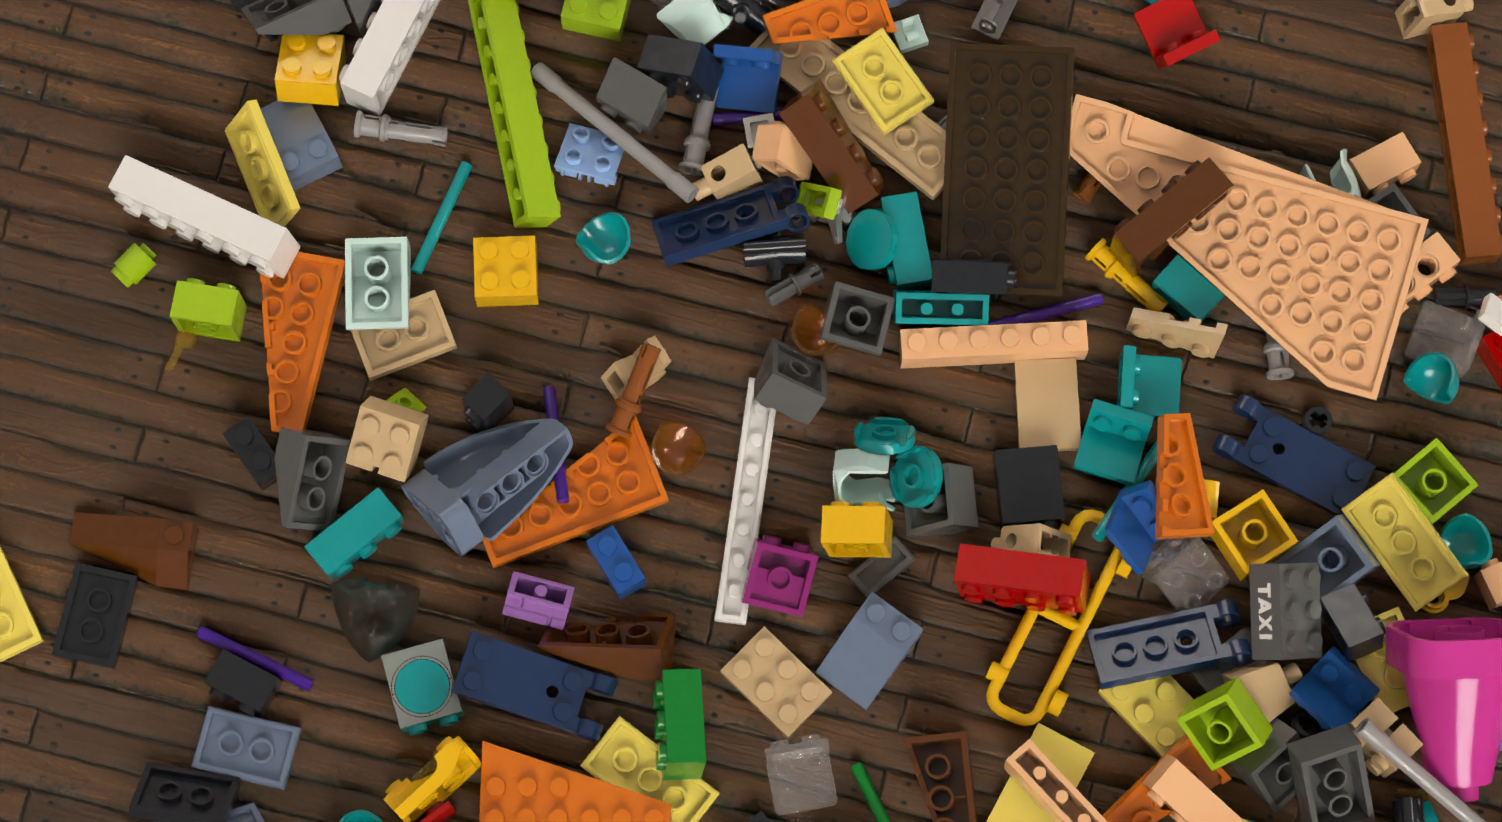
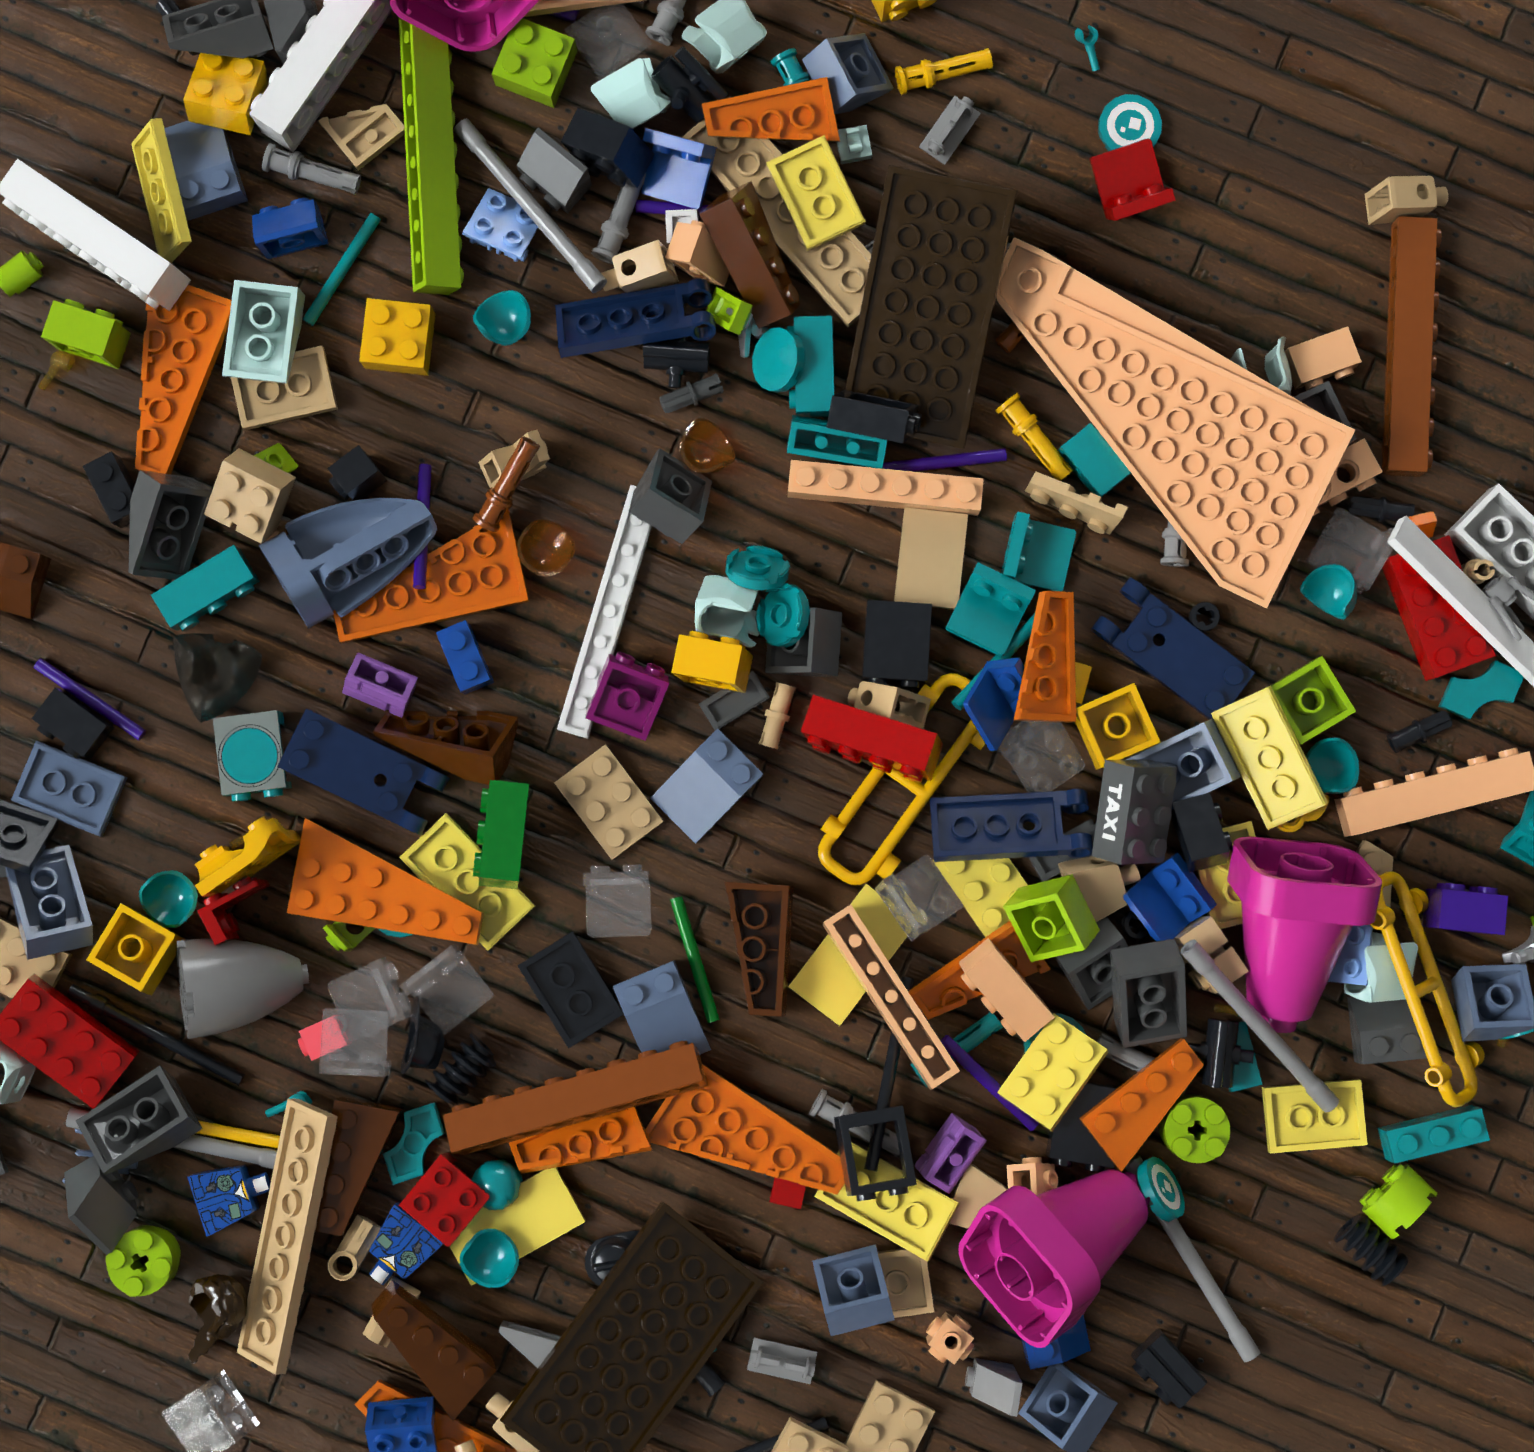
camera: 10 degrees right, 10 degrees up
dark grey slope [821,281,895,356] -> none
reddish brown wedge [1109,157,1234,278] -> none
none -> blue slope [252,198,329,260]
none -> tan wing [319,104,405,171]
none -> tan pin [758,682,796,749]
none -> clear bracket [875,855,963,942]

